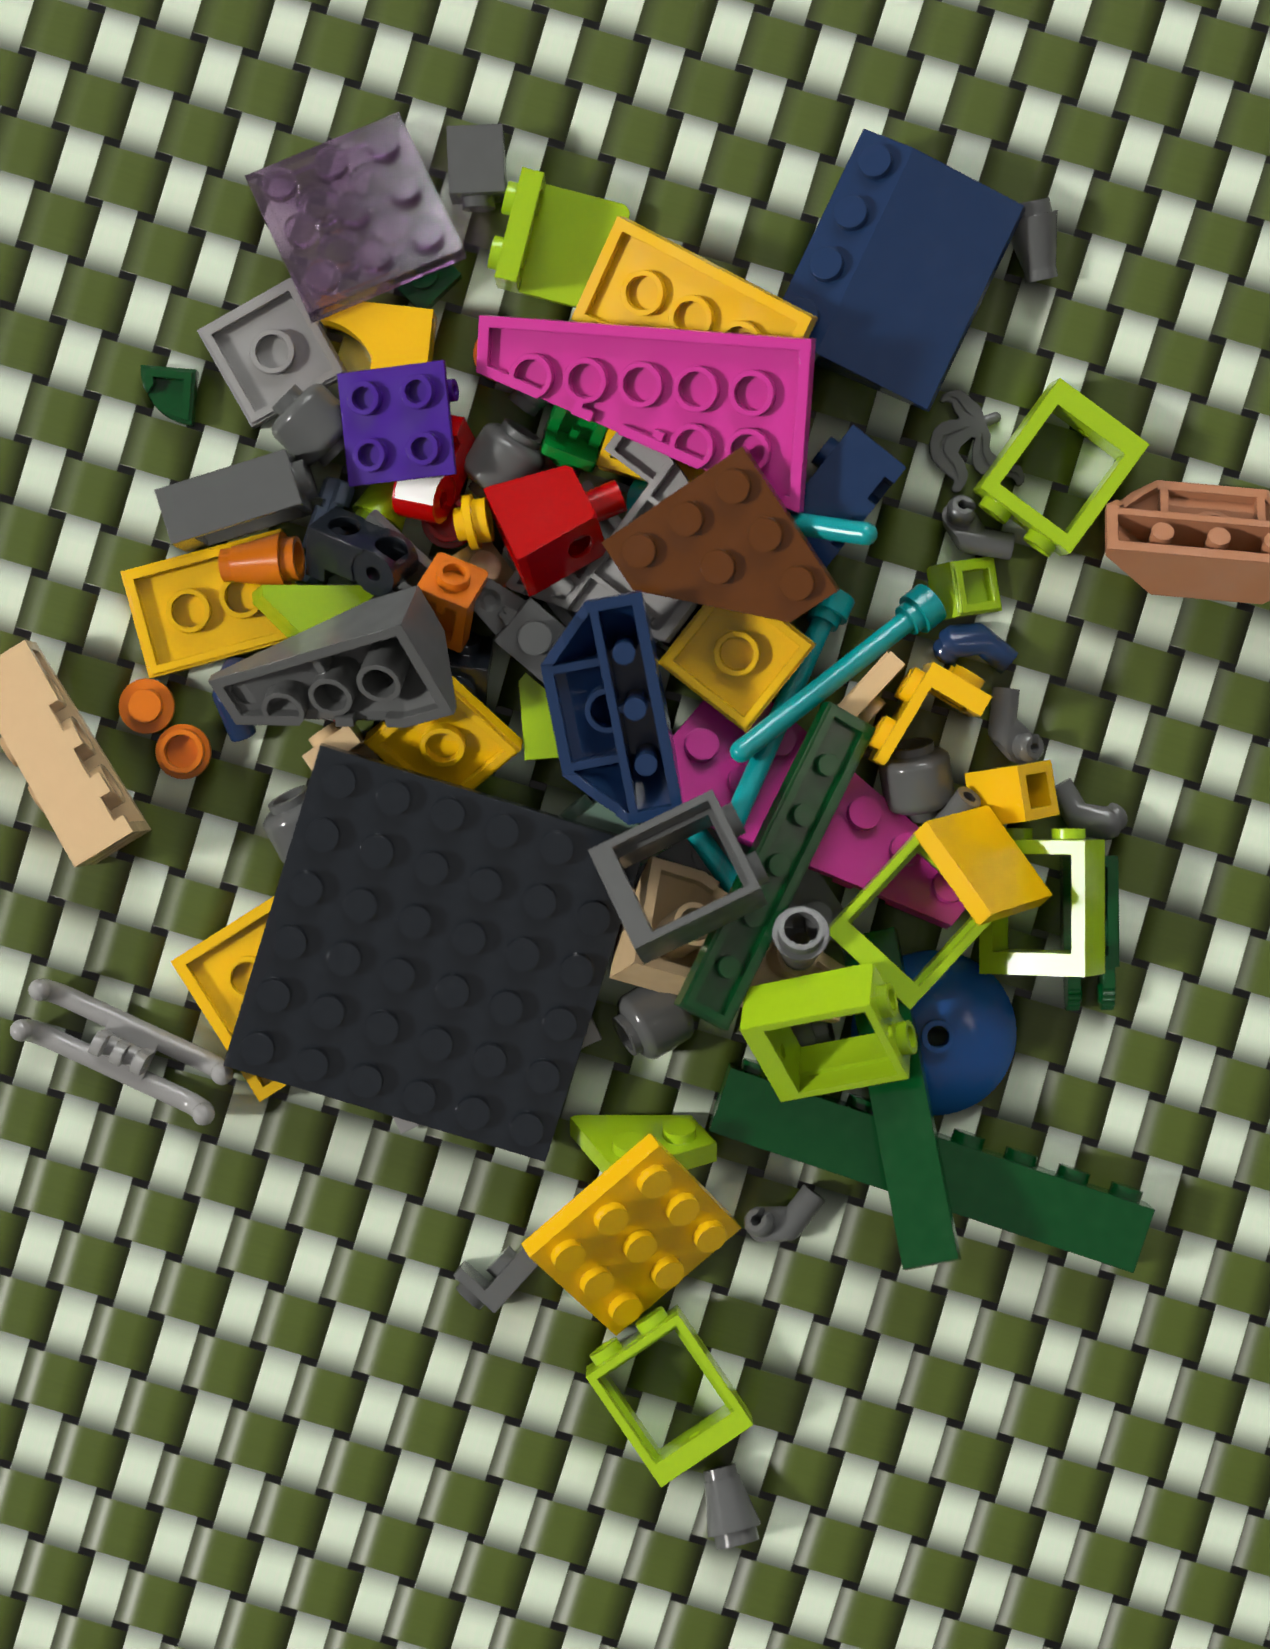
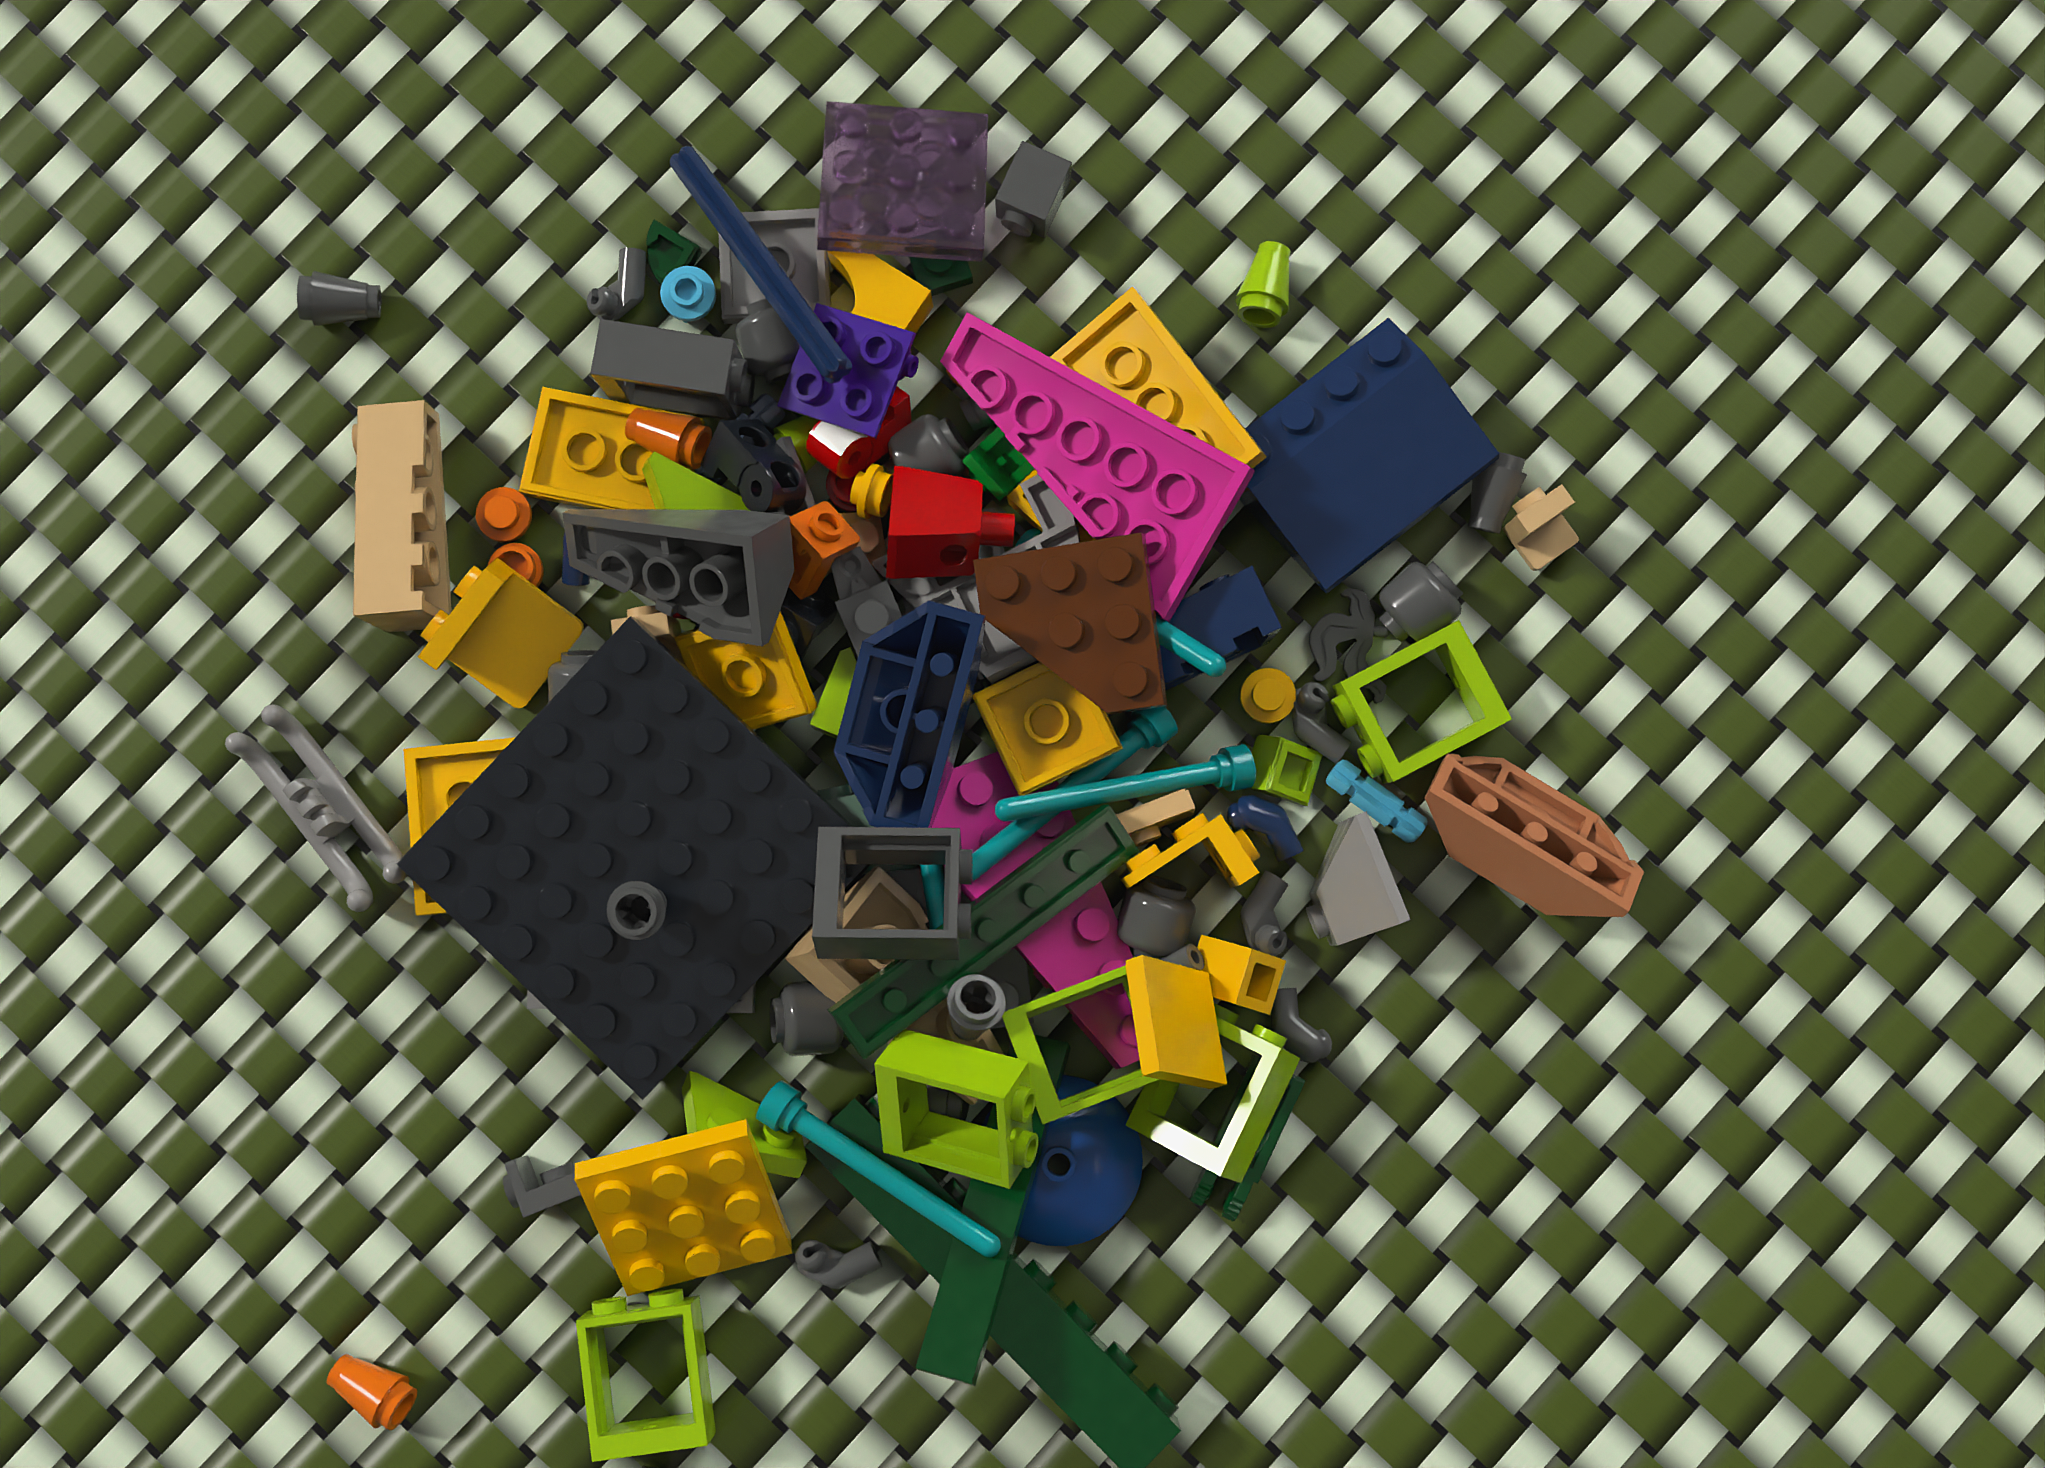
camera: 30 degrees right, 5 degrees down
lime bracket [487,167,630,308] -> none
none -> orange cone [326,1354,417,1430]
none -> yellow bracket [417,558,584,708]
none -> dark grey arm [587,248,646,321]
none -> dark grey cone [607,881,667,940]
none -> medium azure plate [660,266,716,323]
none -> dark blue axle [670,146,852,383]
none -> teal piece [756,1080,1001,1257]
none -> lime cone [1235,241,1291,328]
none -> yellow plate [1240,668,1296,724]
none -> light grey slope [1306,811,1411,946]
none -> medium azure axle [1326,759,1428,843]
none -> dark grey head [1379,561,1464,643]
none -> tan bracket [1502,484,1579,571]

